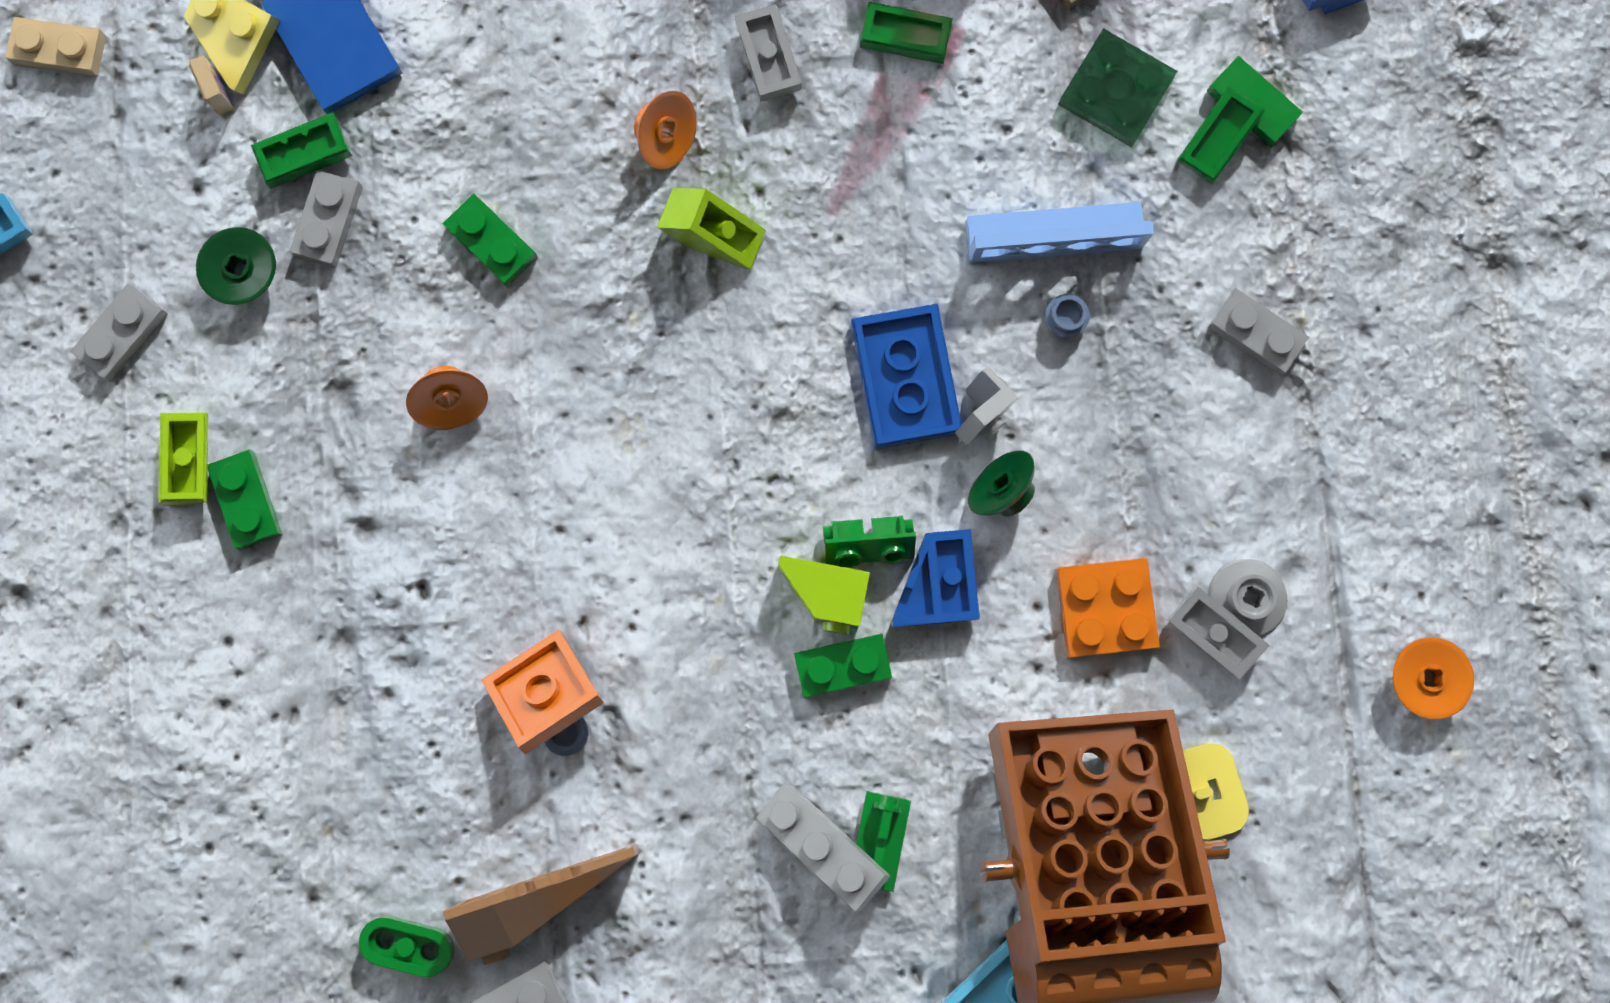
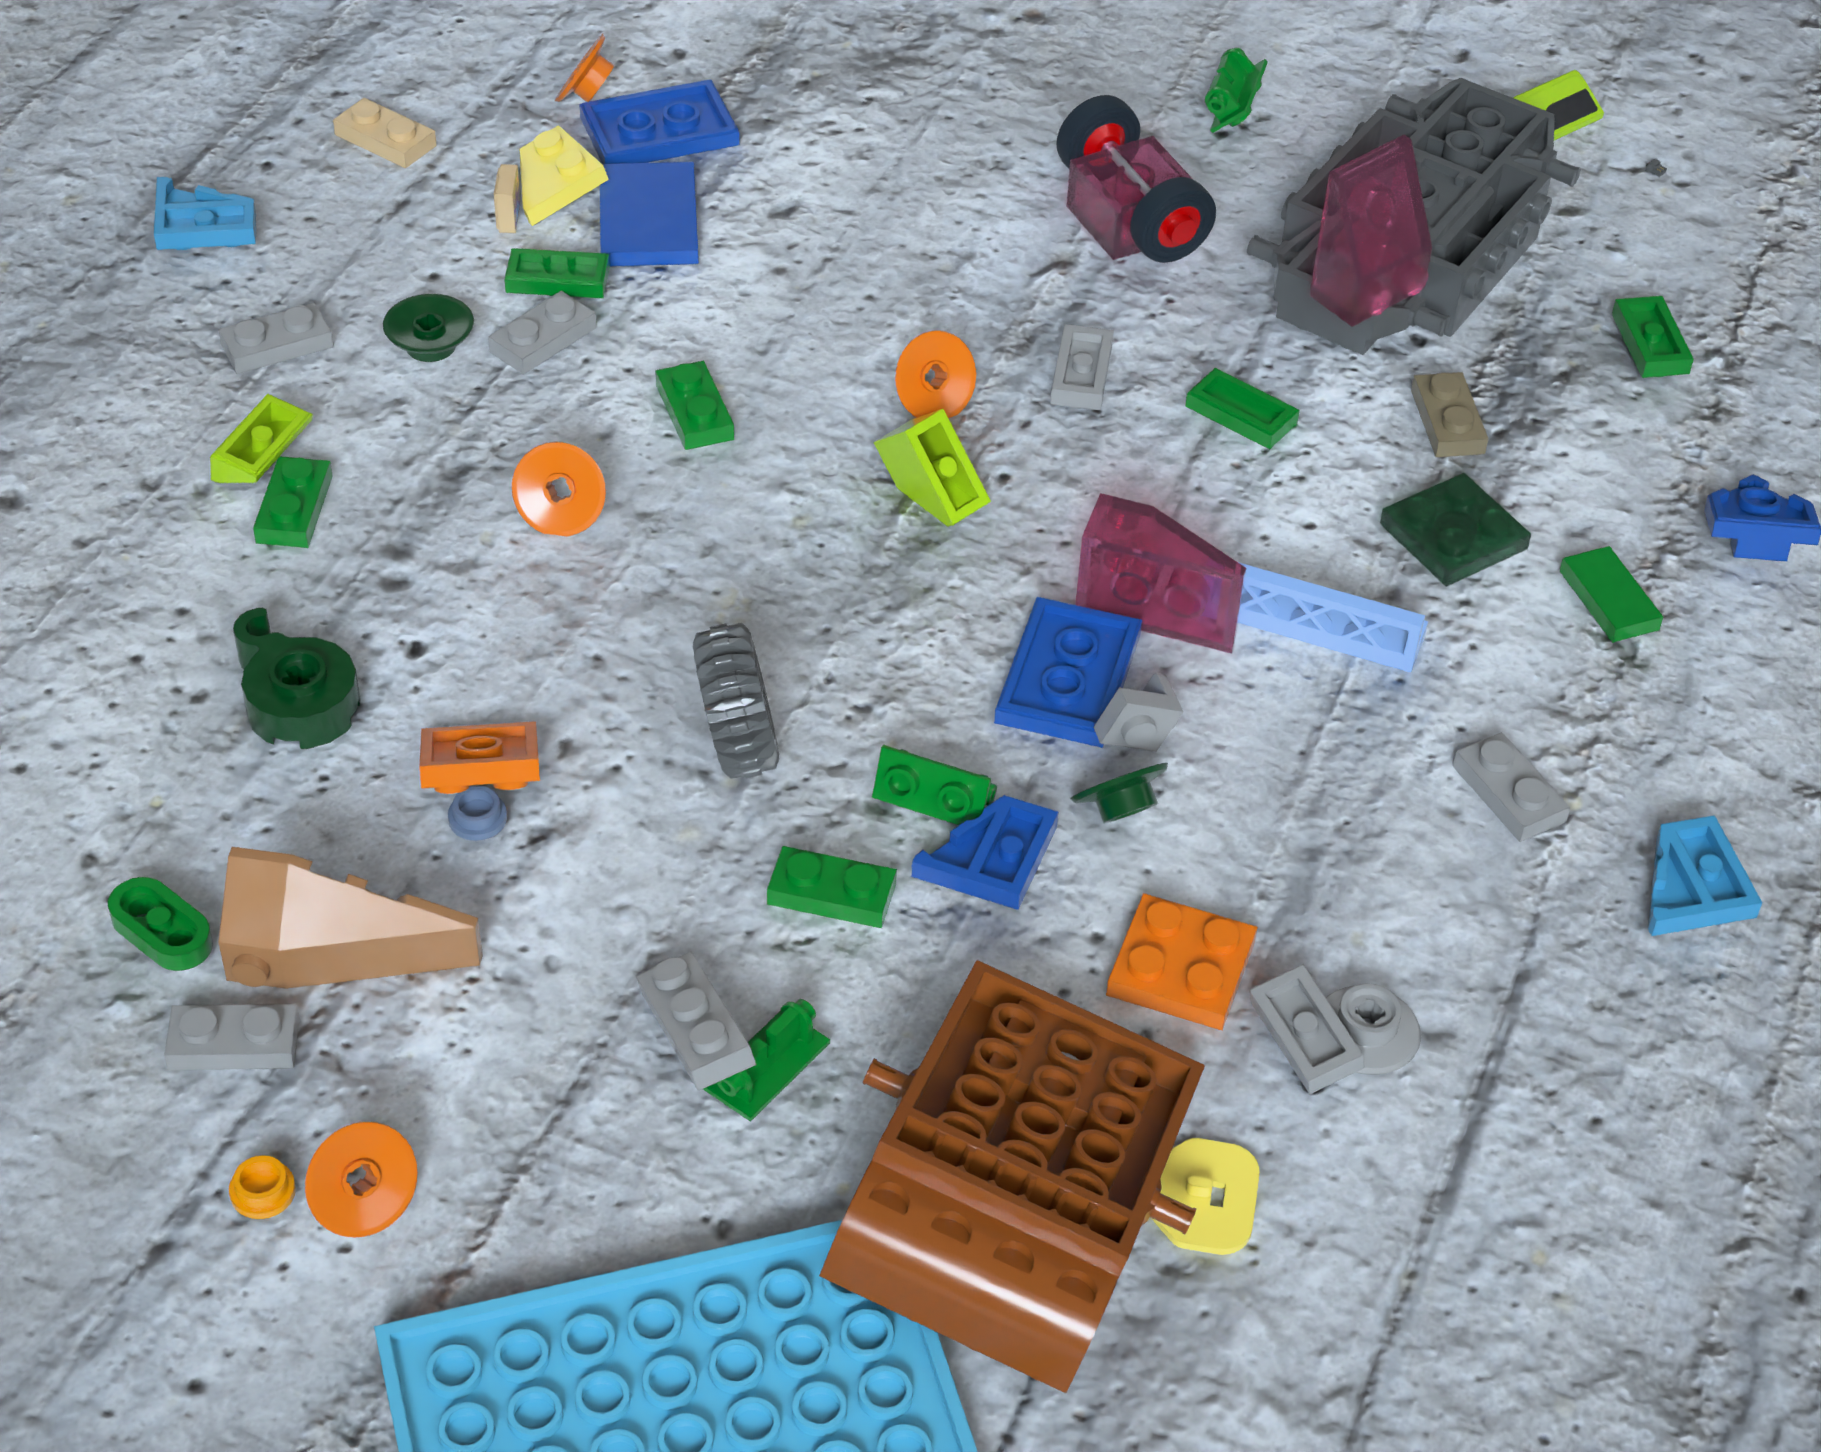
camera: 30 degrees right, 35 degrees down
lime slope [778,555,870,635] -> none
sand blue plate [1045,294,1090,338] -> none
green tile [1177,85,1266,185] -> none
orange piece [1393,637,1474,719] -> none
none -> dark green piece [233,608,361,749]
none -> dark grey gear [692,623,780,779]
none -> clear pink slope [1075,493,1246,654]
none -> dark azure wing [1648,815,1762,936]

